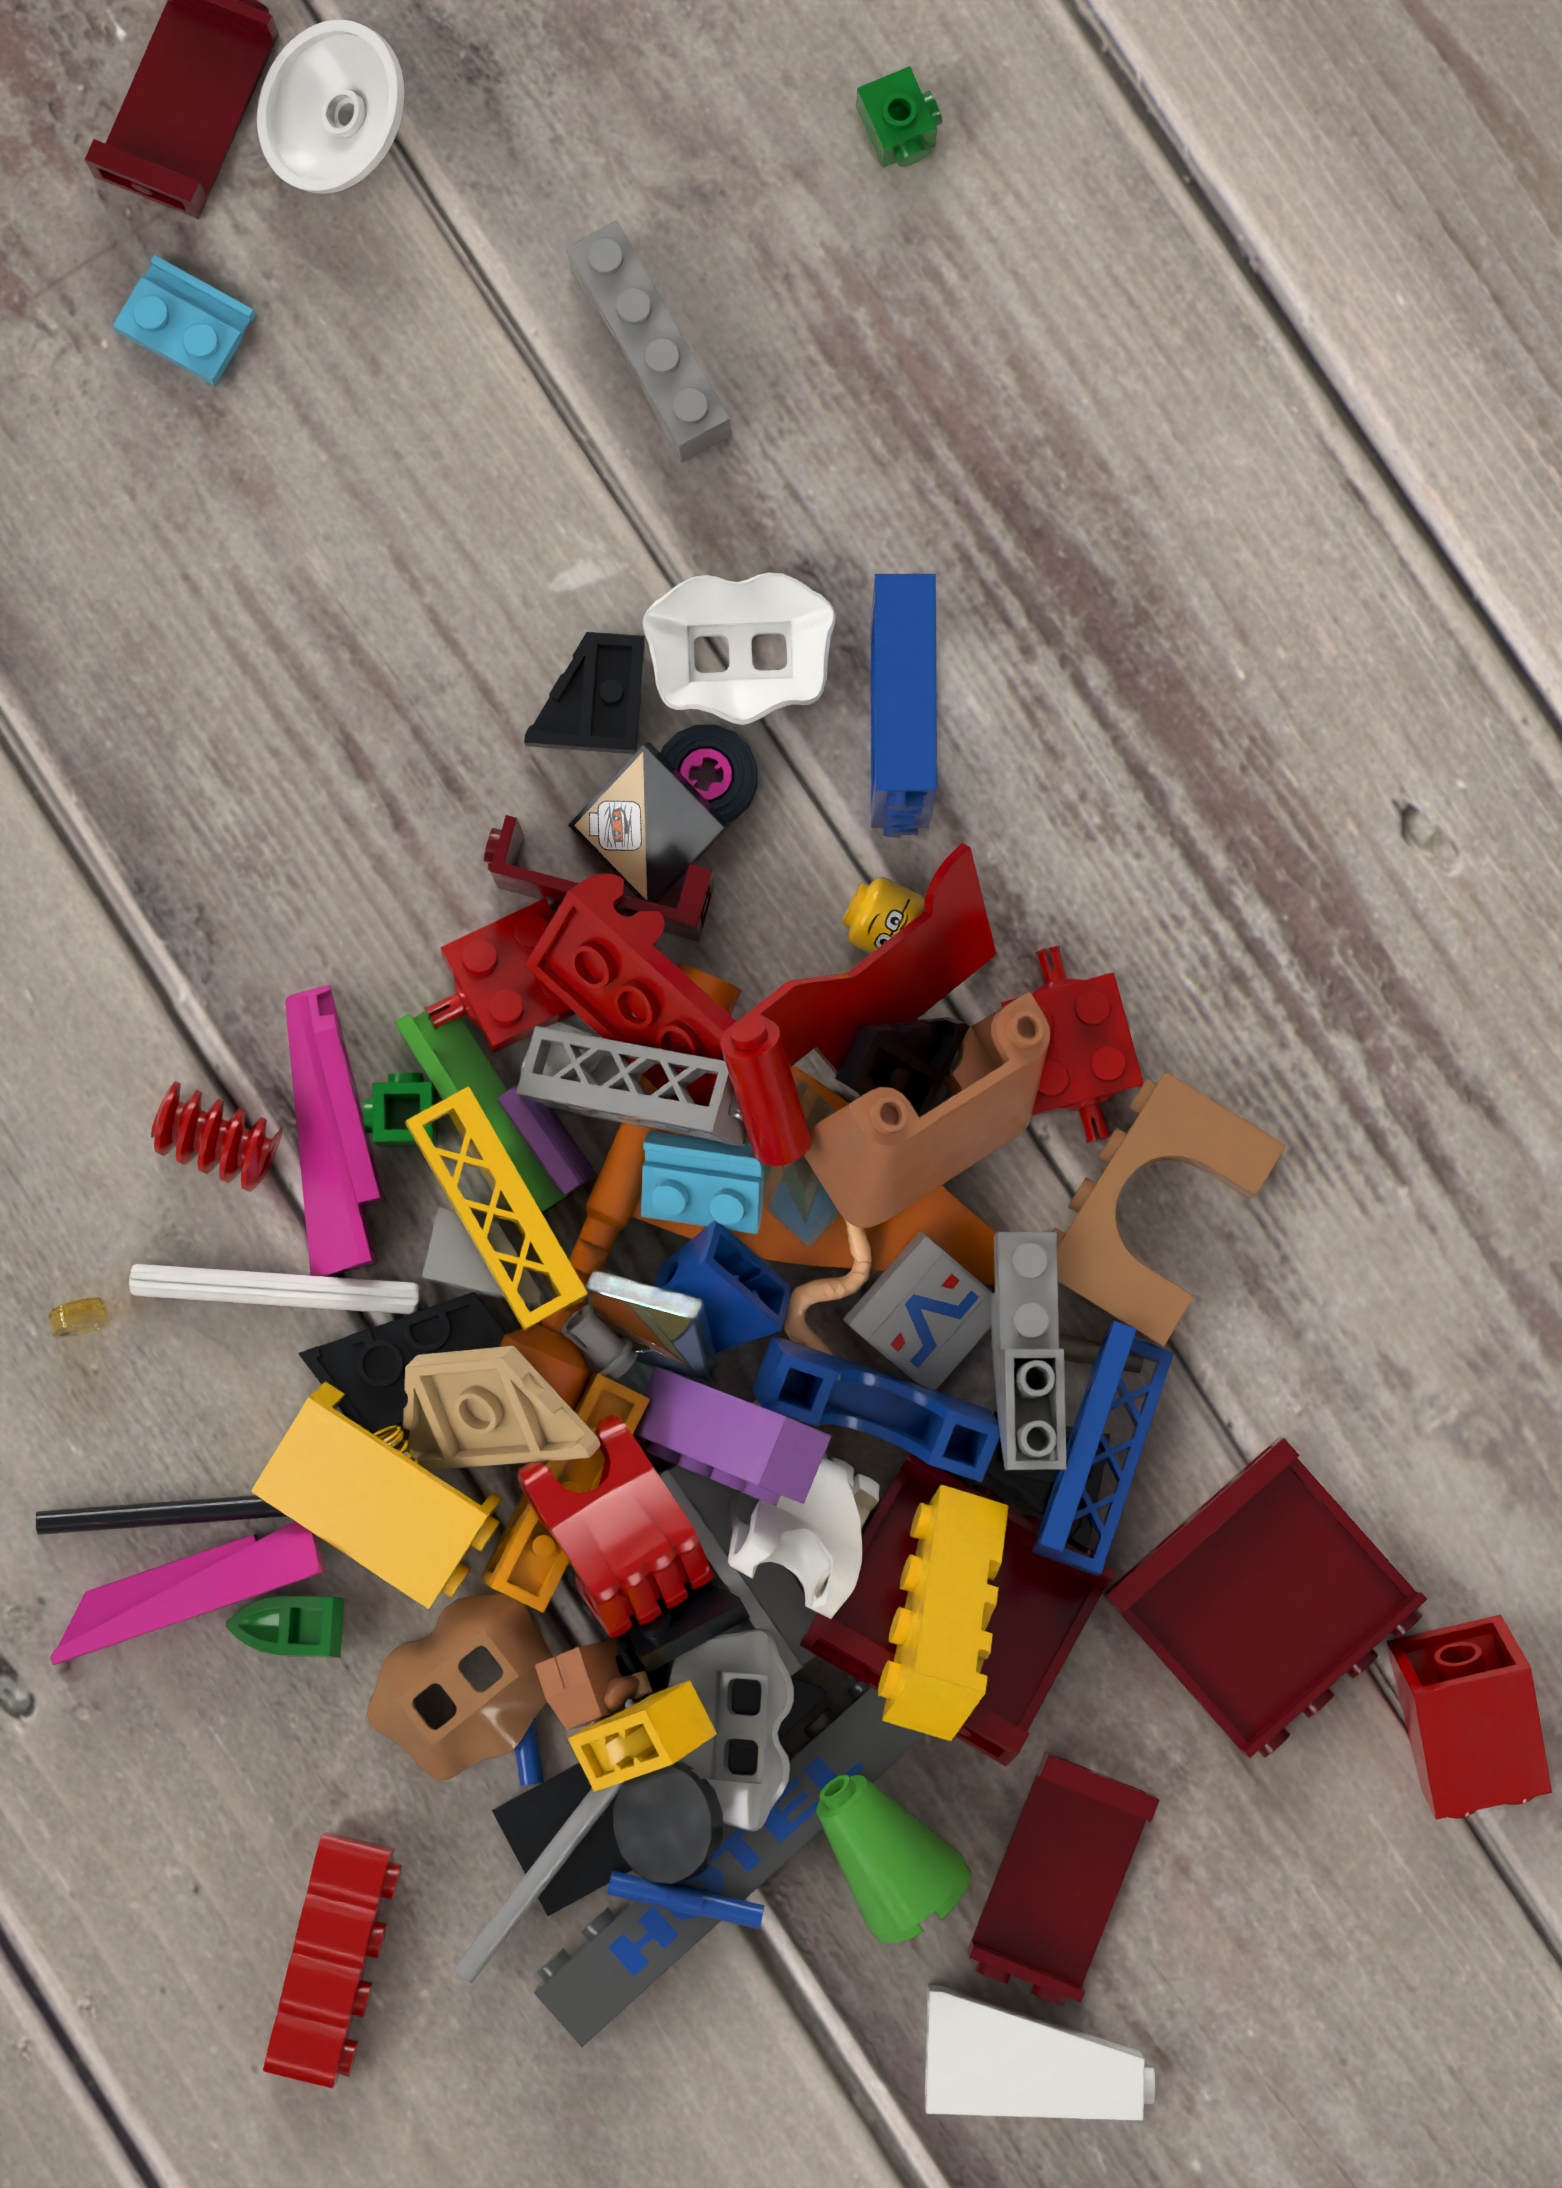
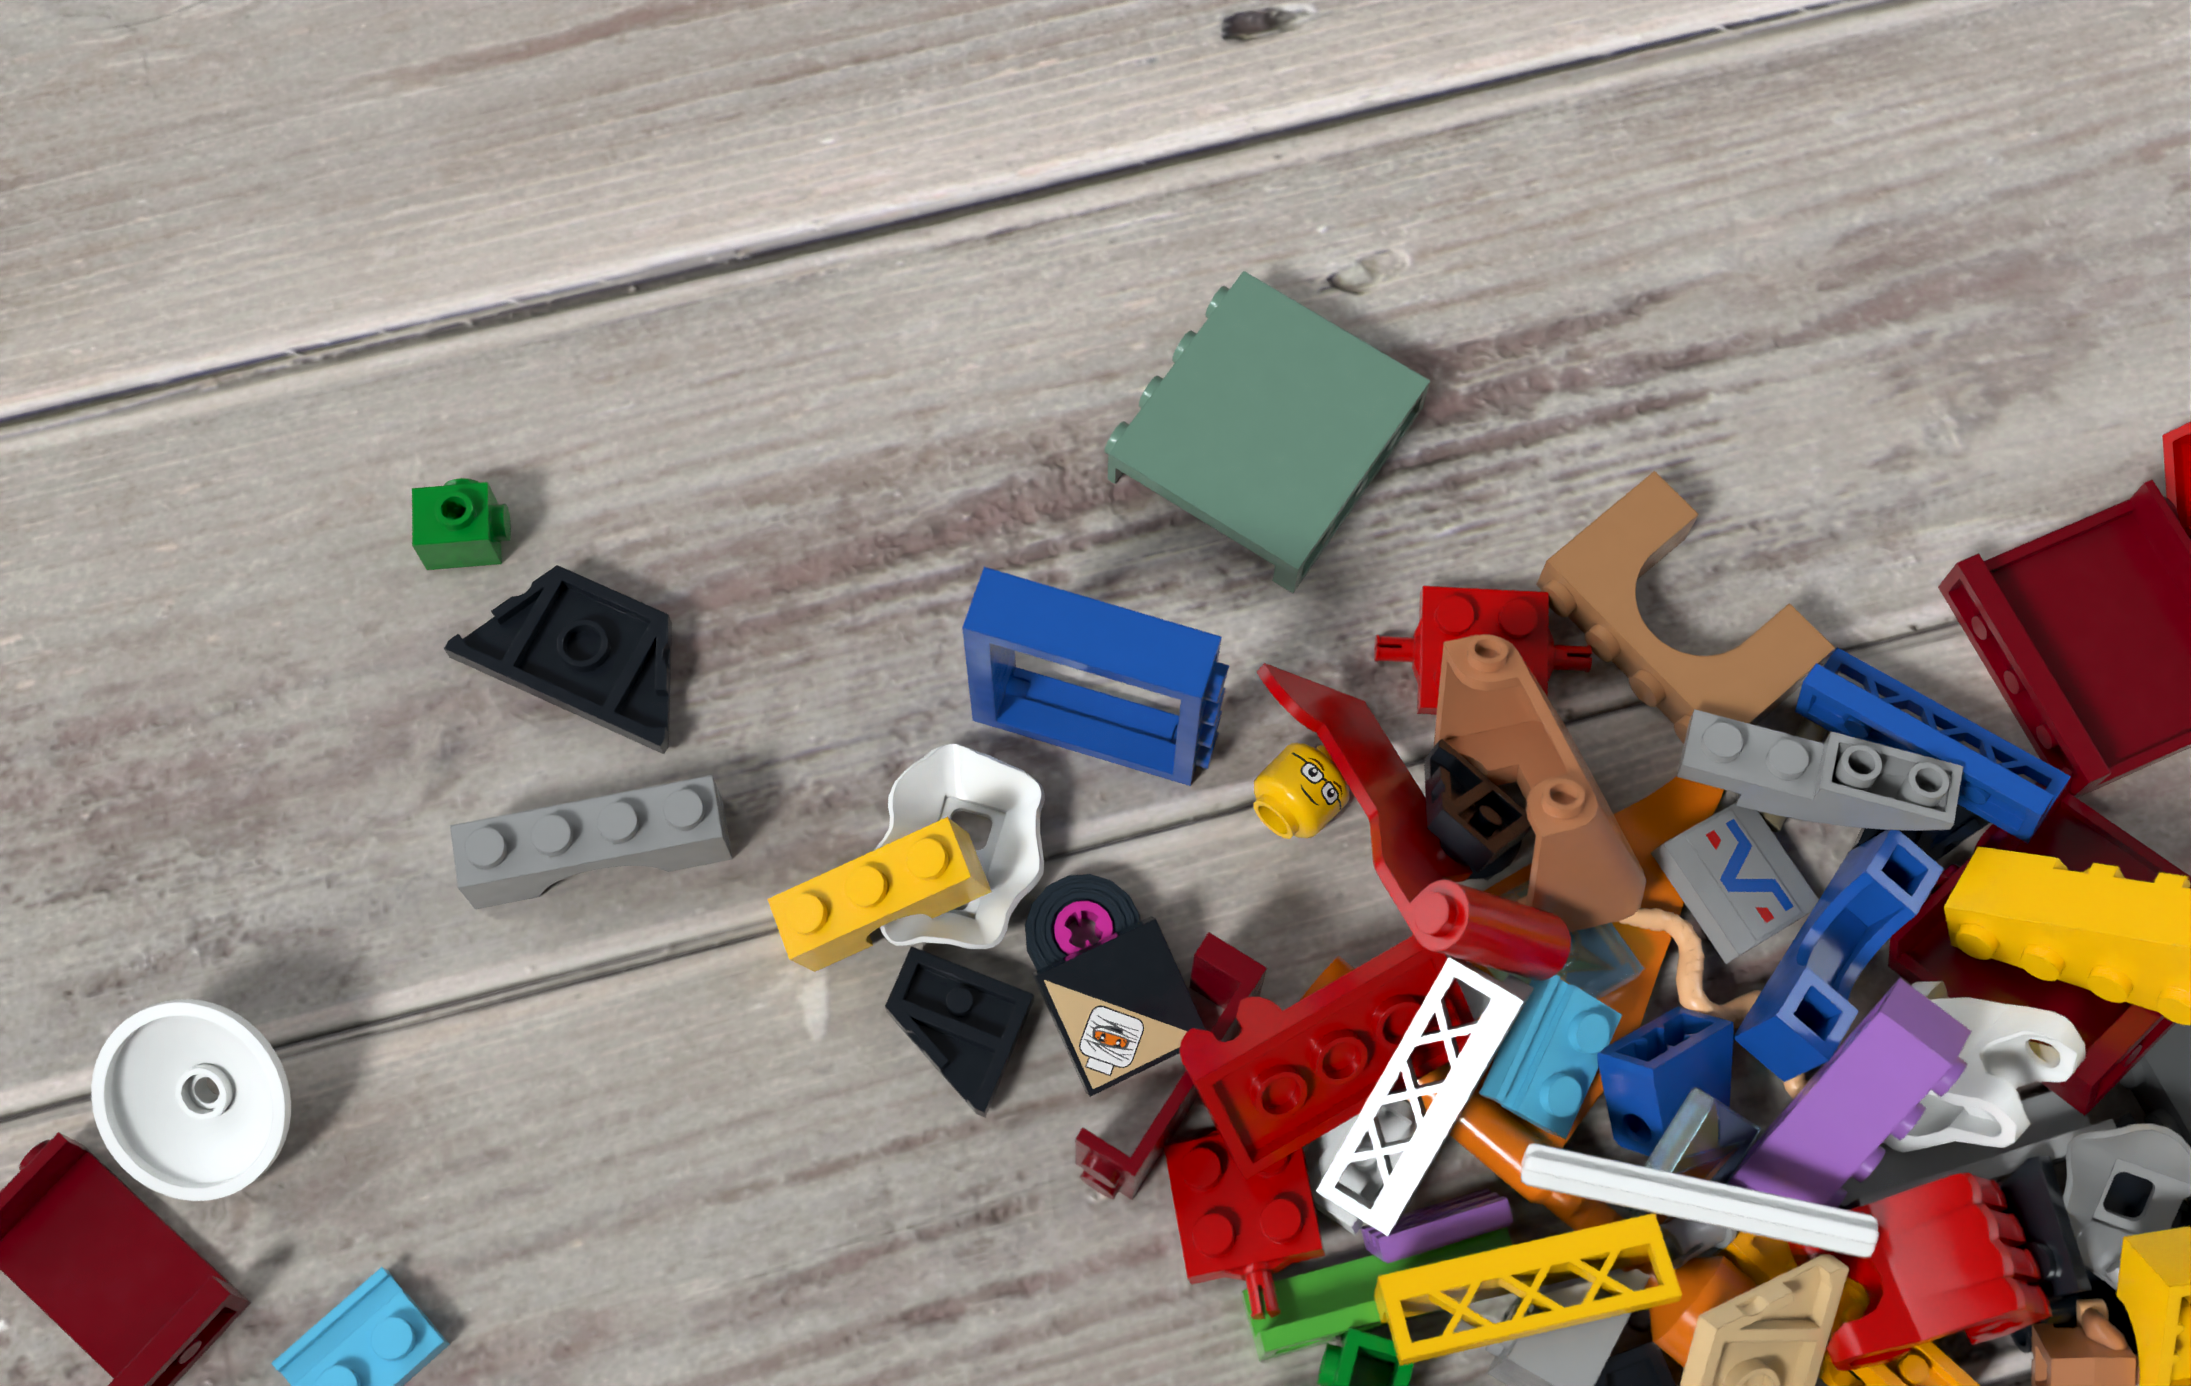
camera: 75 degrees left, 15 degrees down
none -> black wing [444,565,672,754]
none -> yellow arch [767,817,992,972]
none -> sand green panel [1104,271,1430,593]
none -> white axle [1521,1143,1878,1258]

